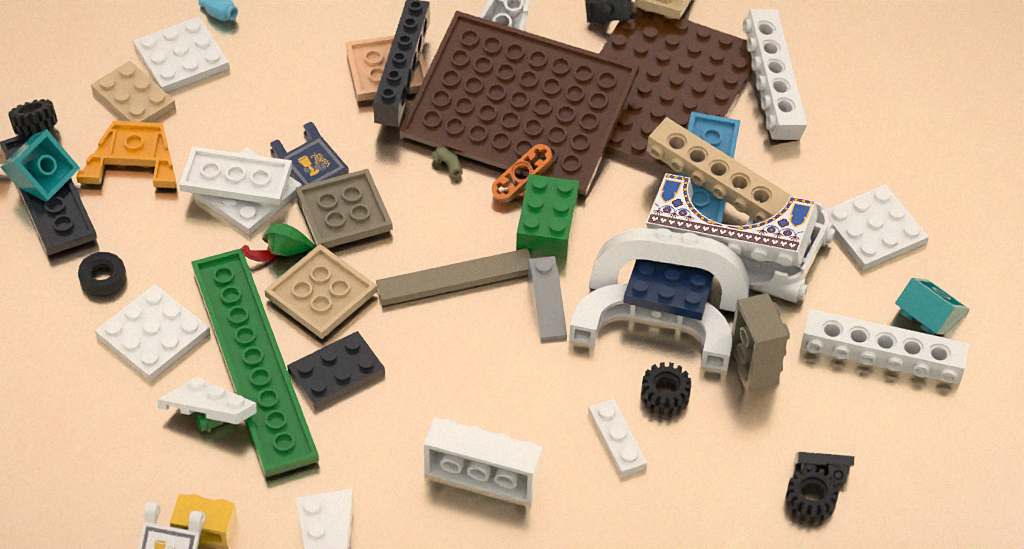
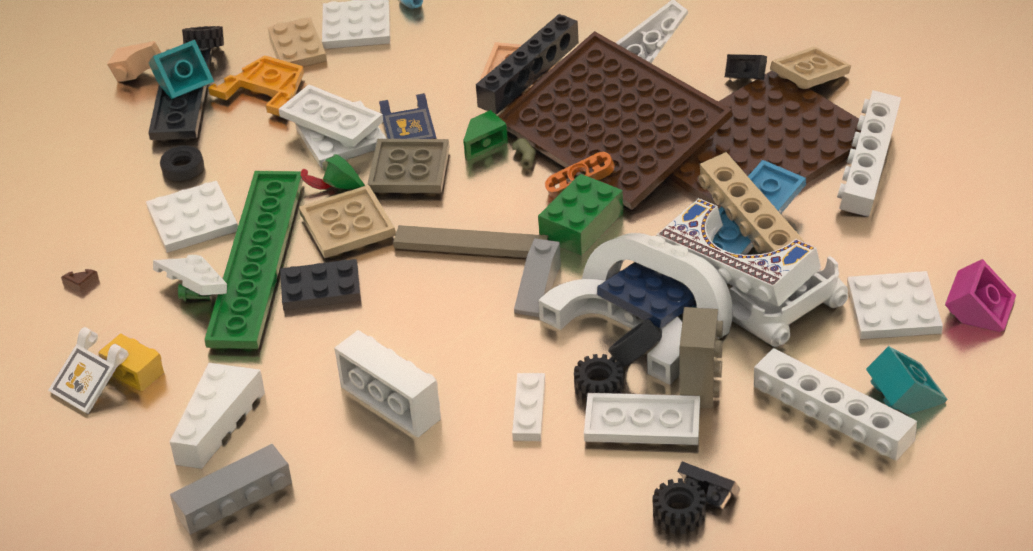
camera: 30 degrees right, 10 degrees down
none -> reddish brown tile [61,269,99,292]
none -> green slope [463,110,508,161]
none -> white plate [584,393,700,445]
none -> black tyre [608,319,662,367]
none -> dark pink slope [945,259,1016,332]

